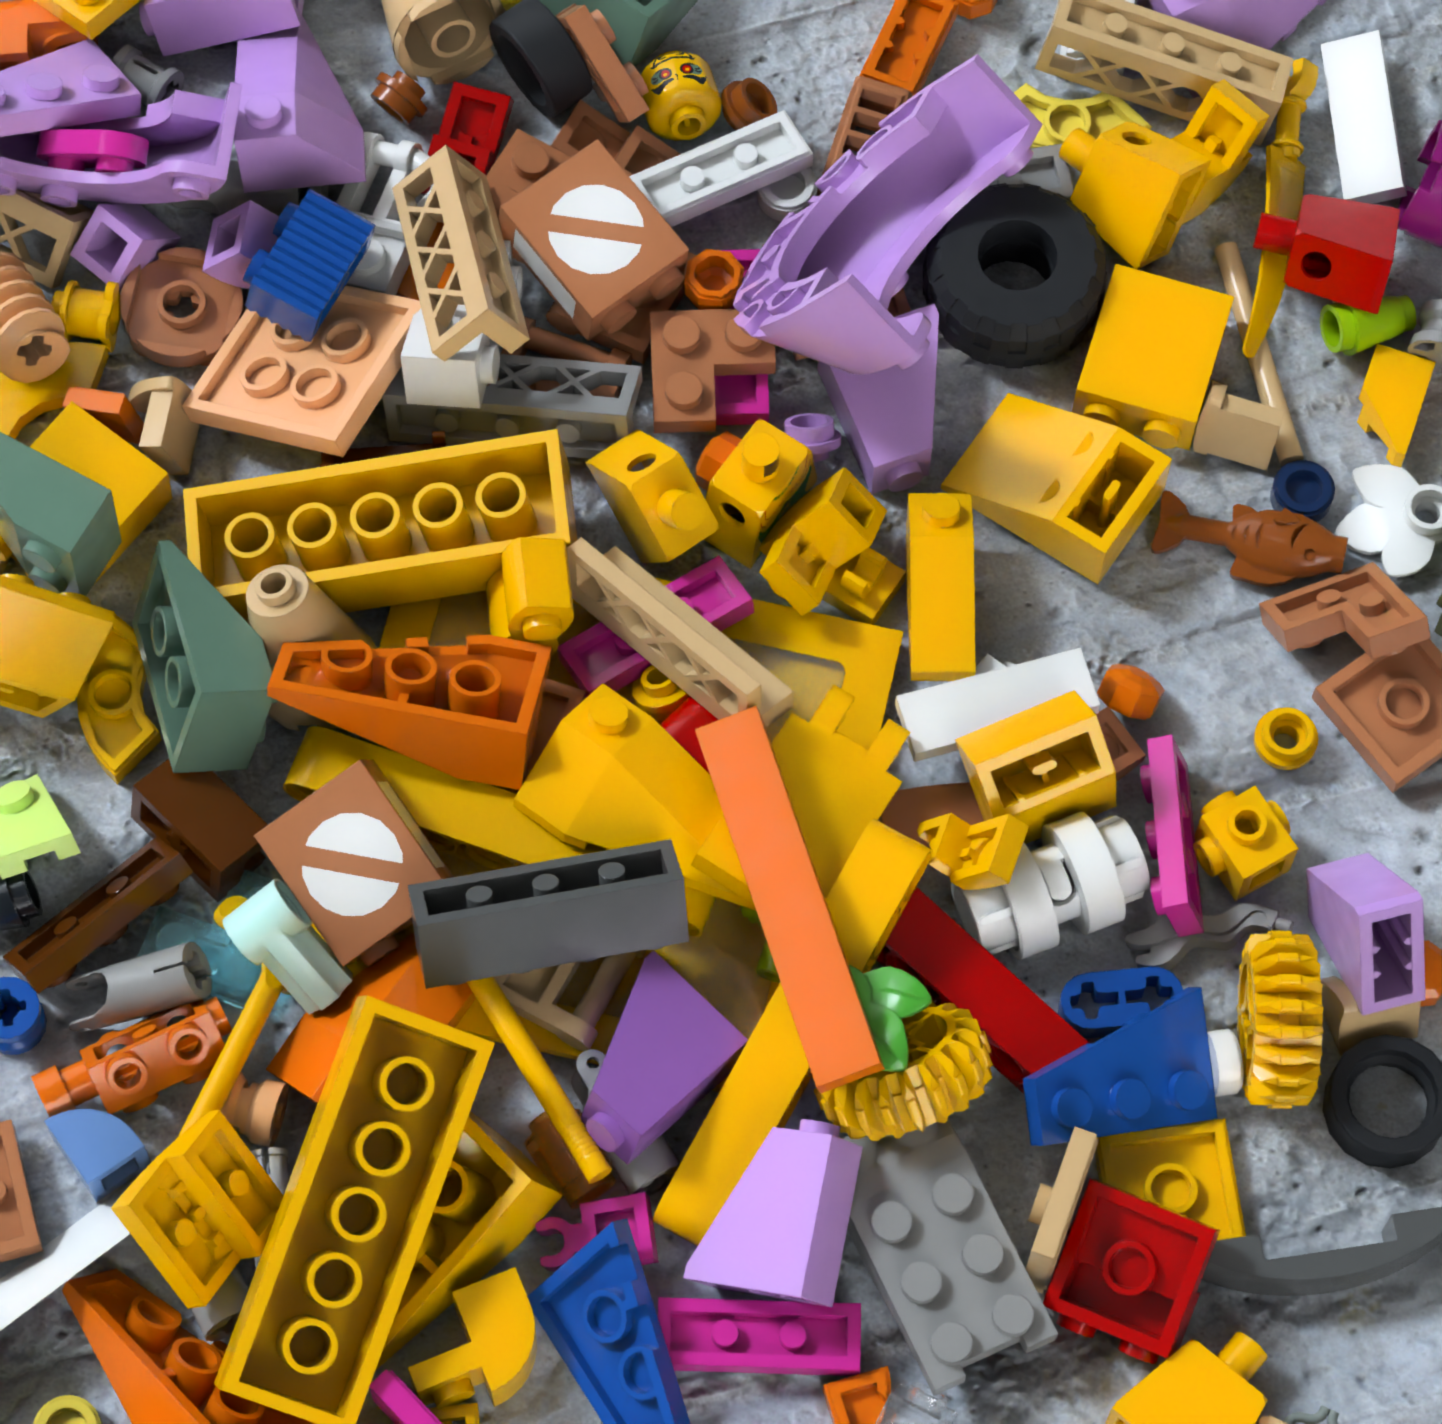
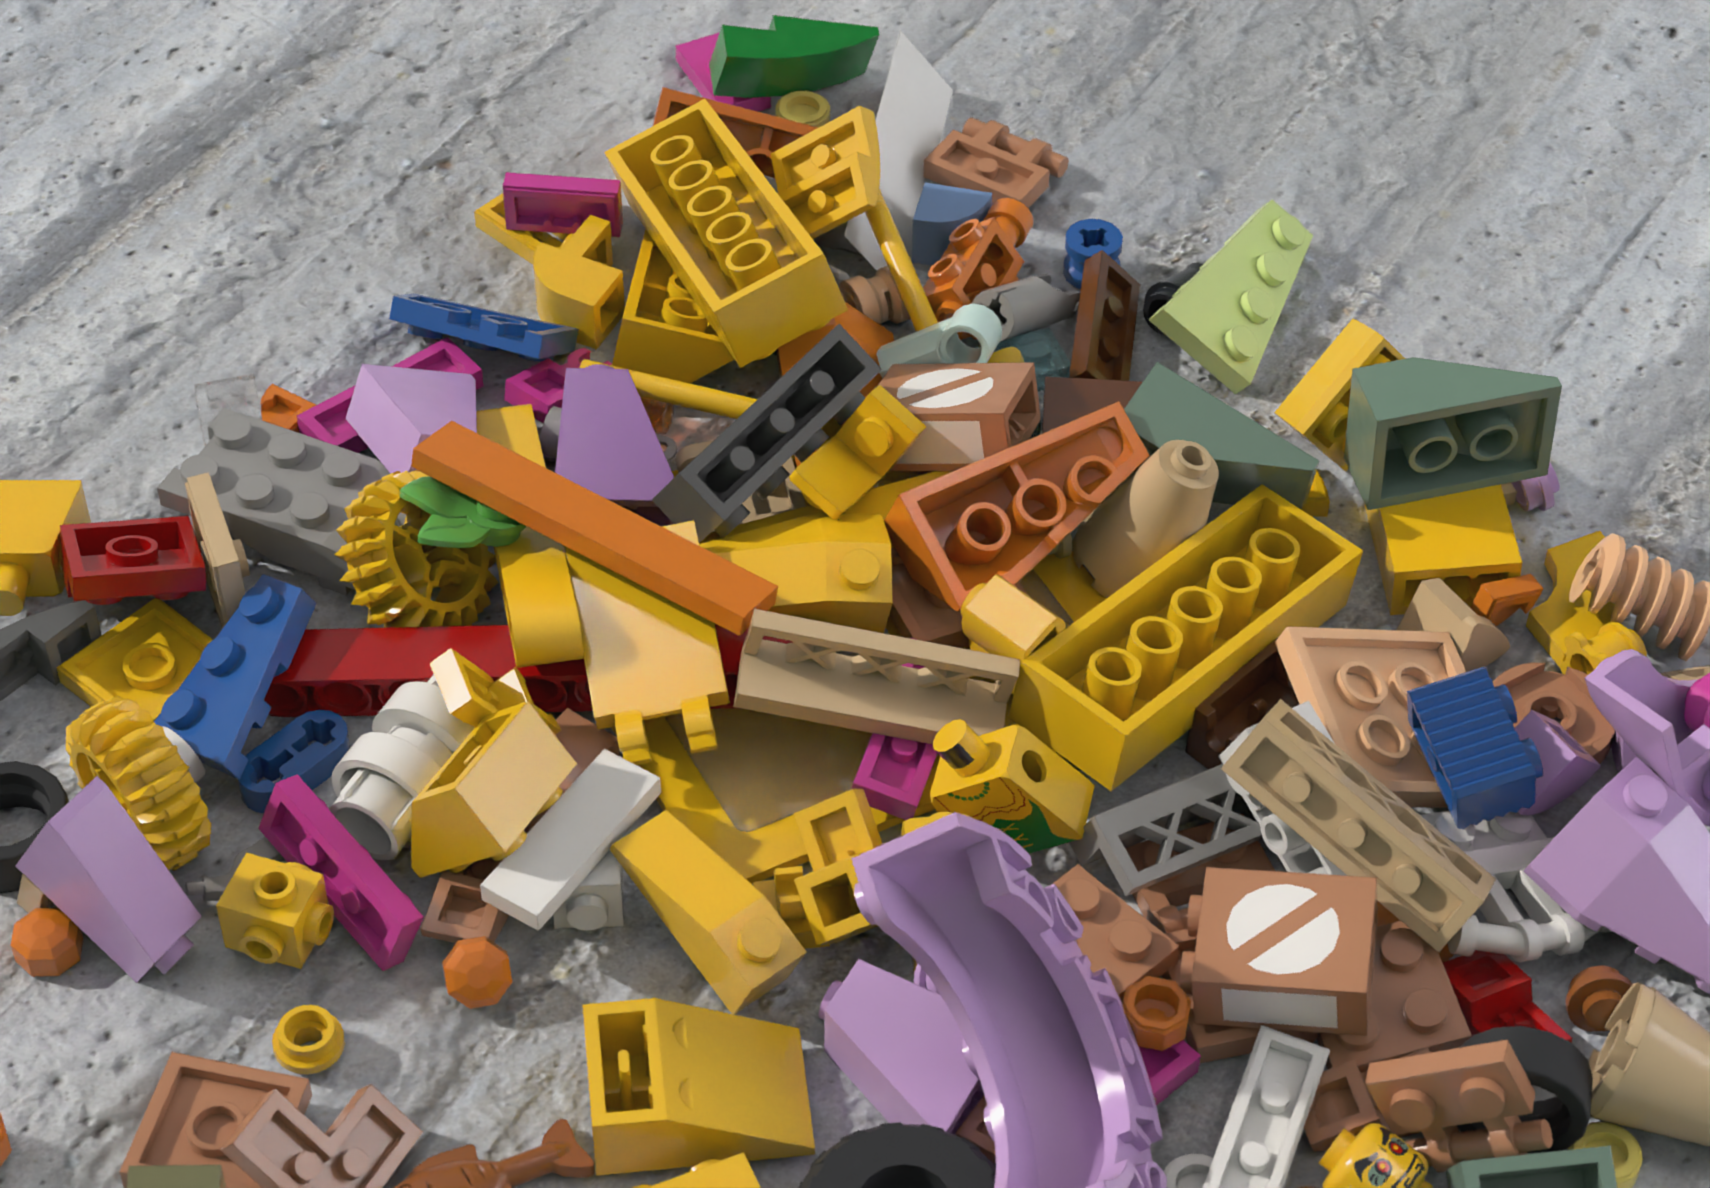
camera: 140 degrees right, 20 degrees down
none -> yellow bracket [789,385,926,520]

